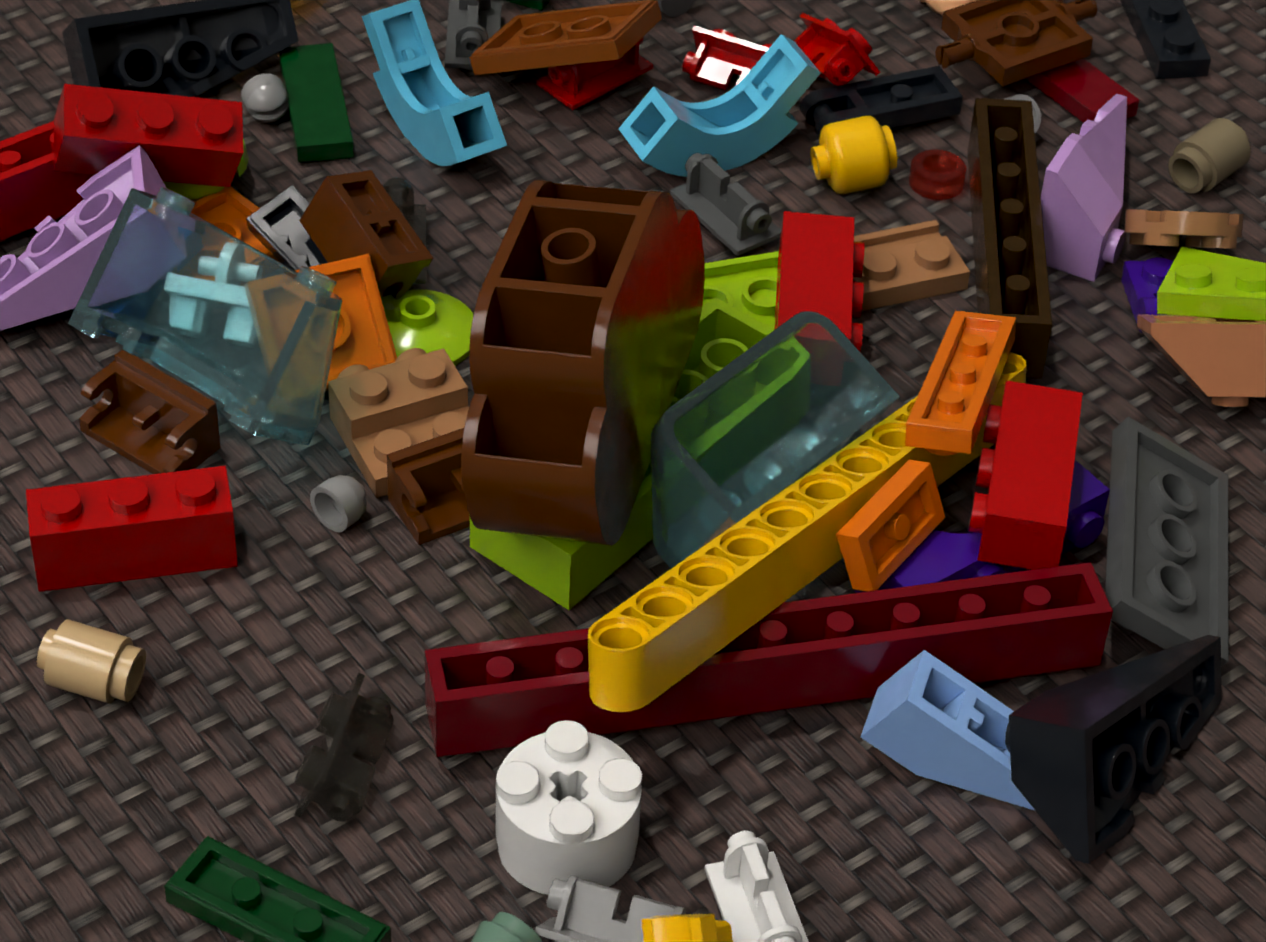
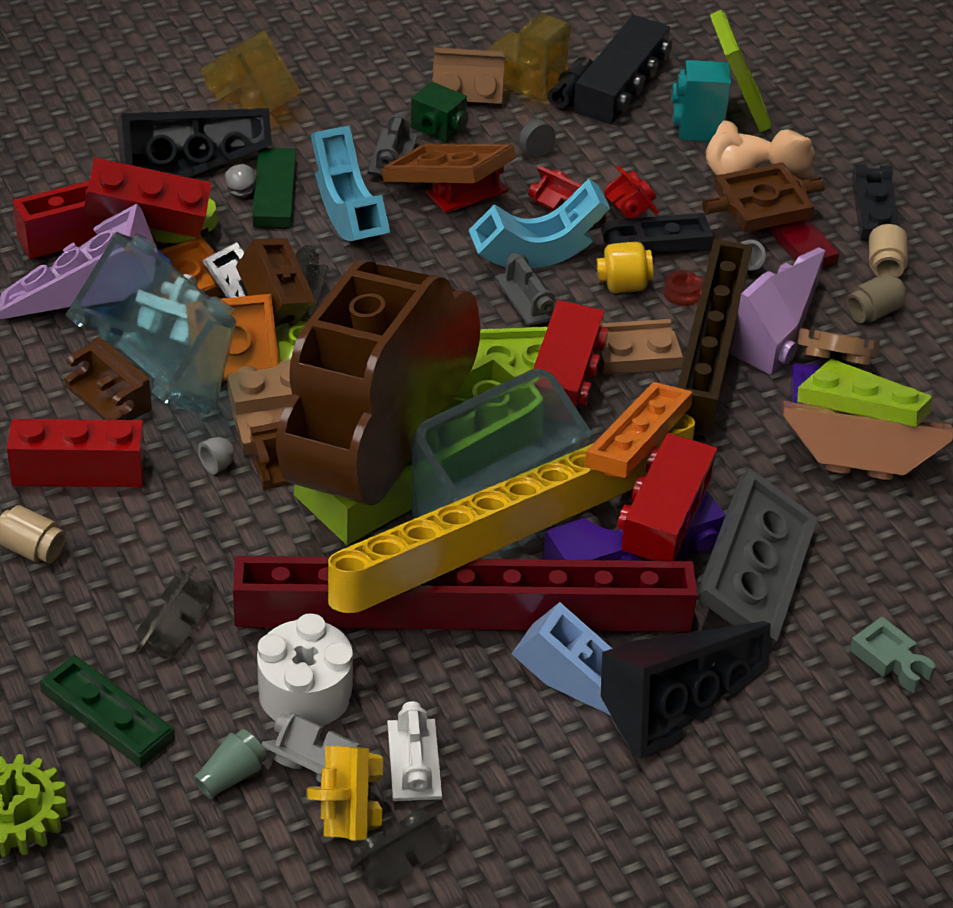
camera: 10 degrees right, 0 degrees up
orange plate [836,460,945,592] -> none
none -> tan brick [869,224,908,278]

